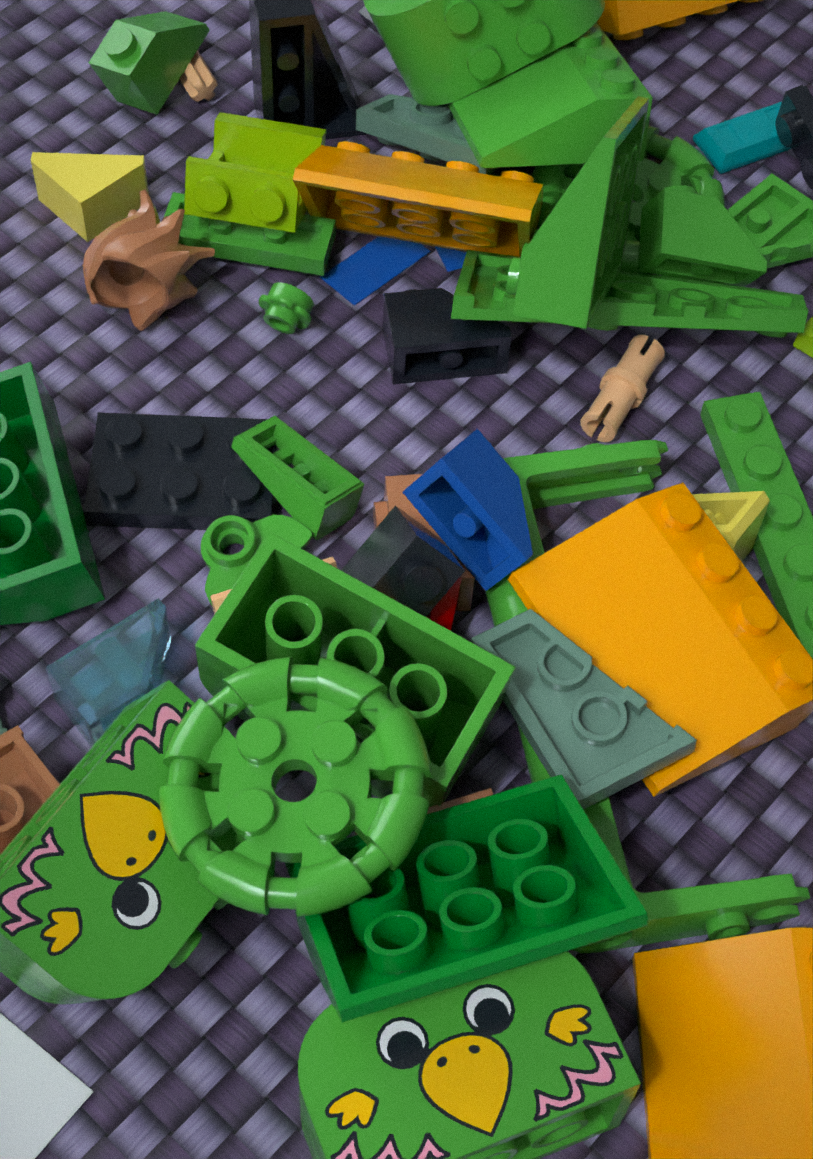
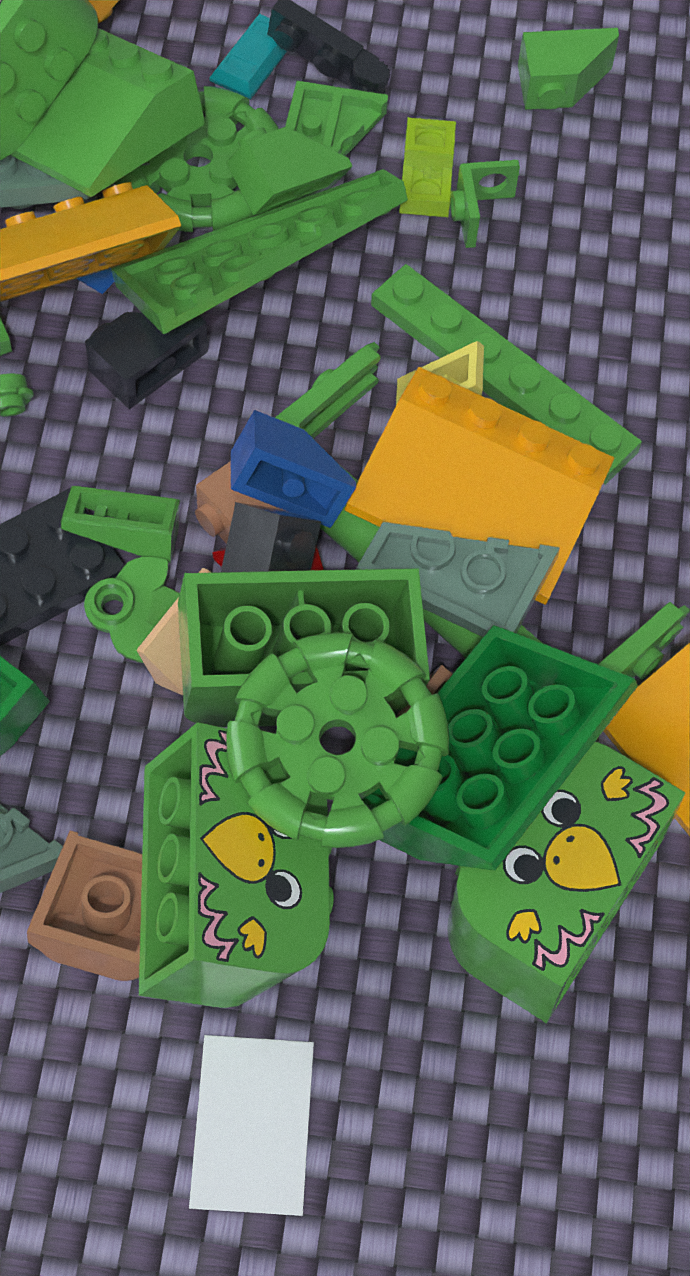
camera: 35 degrees left, 5 degrees up
clear light blue slope [46,598,171,747] -> none
blue sticker [320,236,430,306] -> none
bright green slope [506,96,649,329] -> none
light nougat pin [581,335,665,442] -> none

